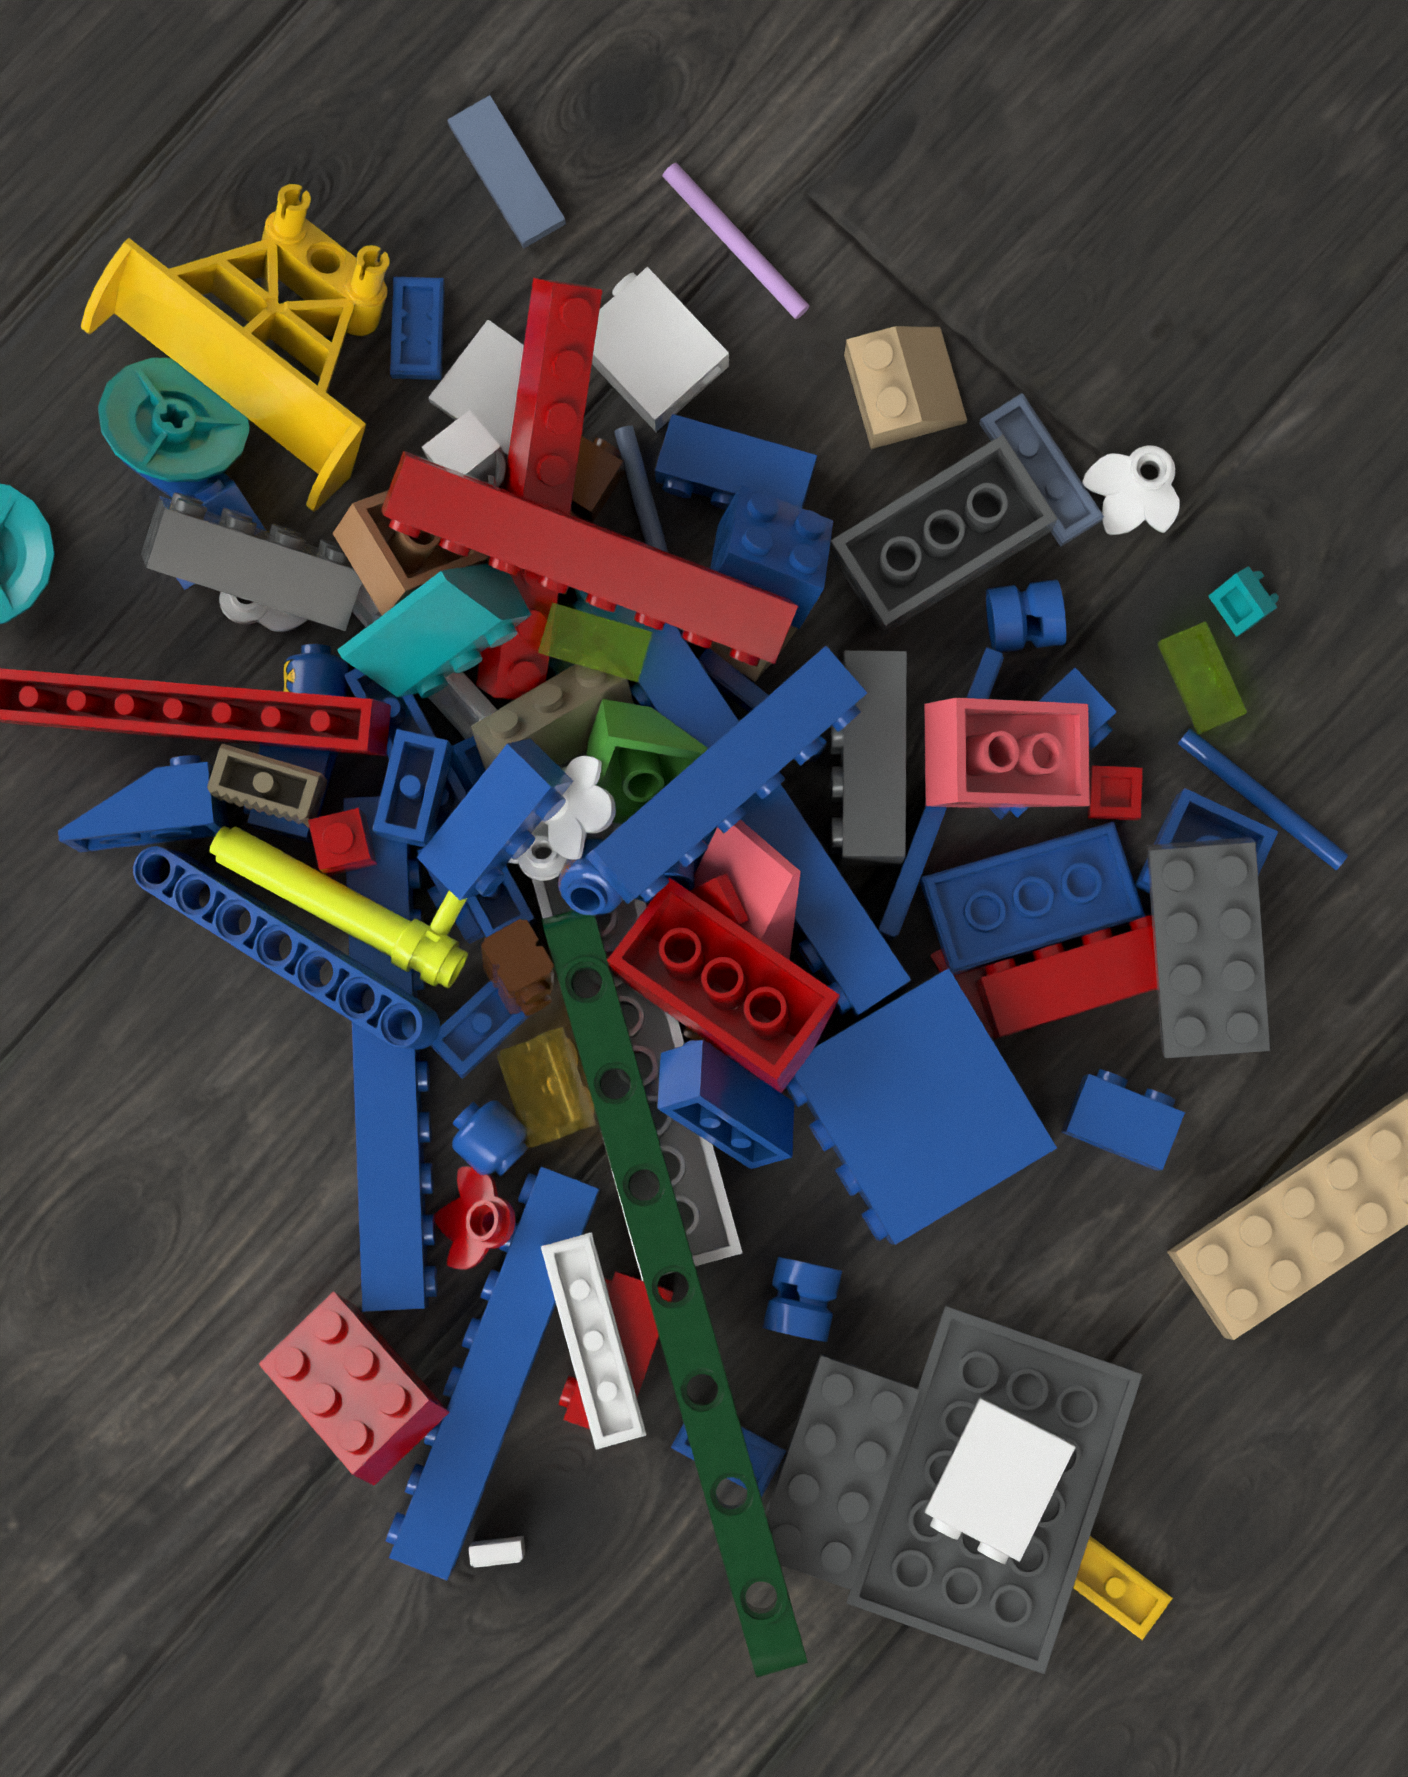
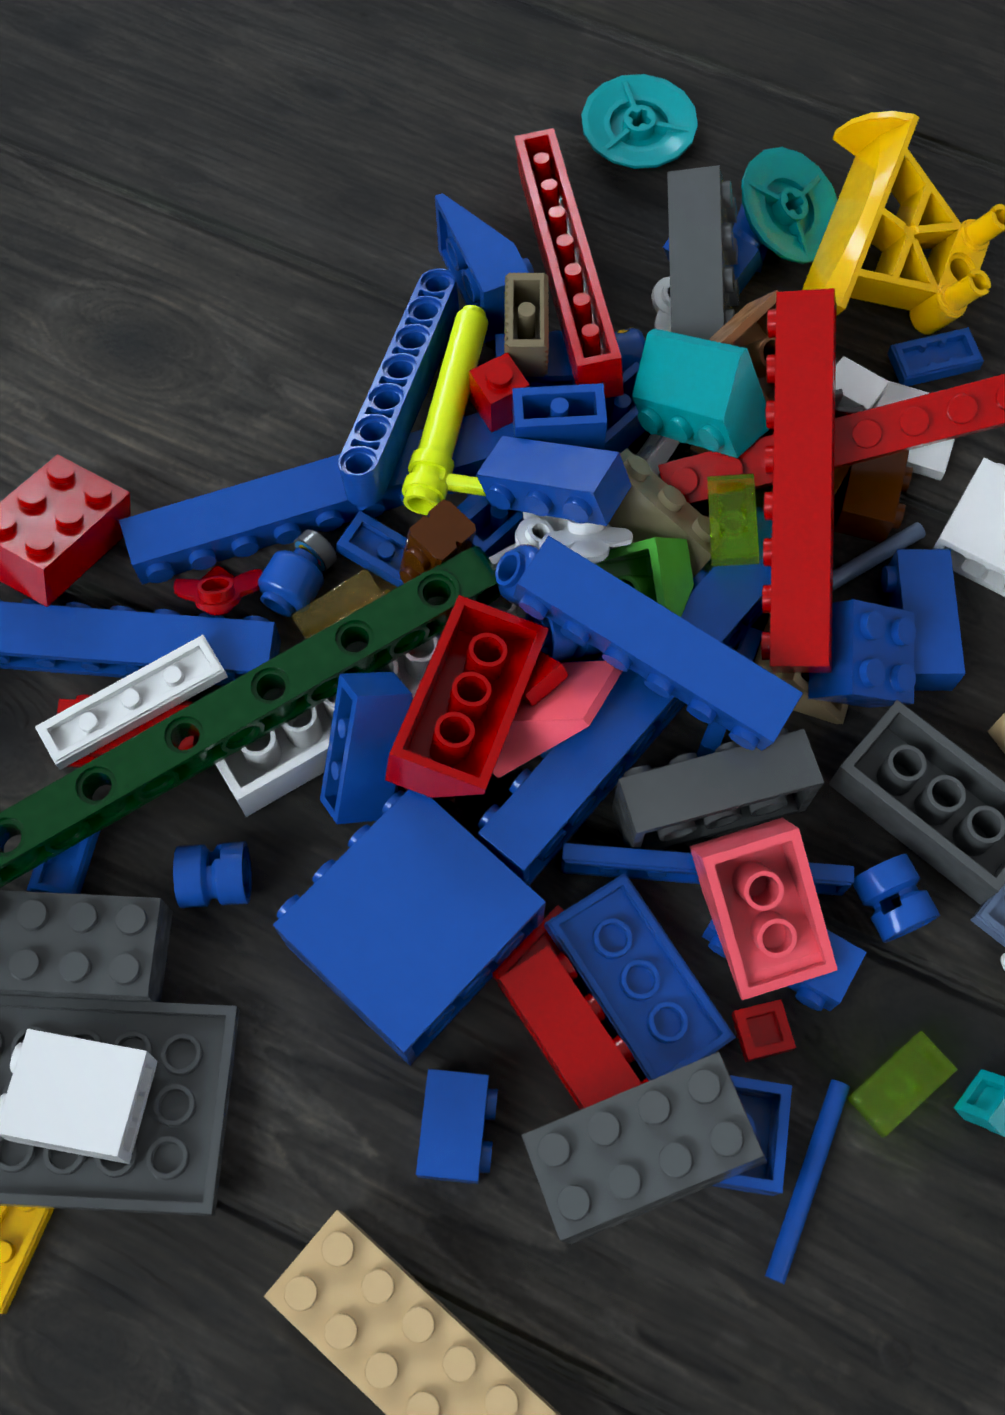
camera: 70 degrees right, 15 degrees down
none -> dark grey tile [294,529,337,573]

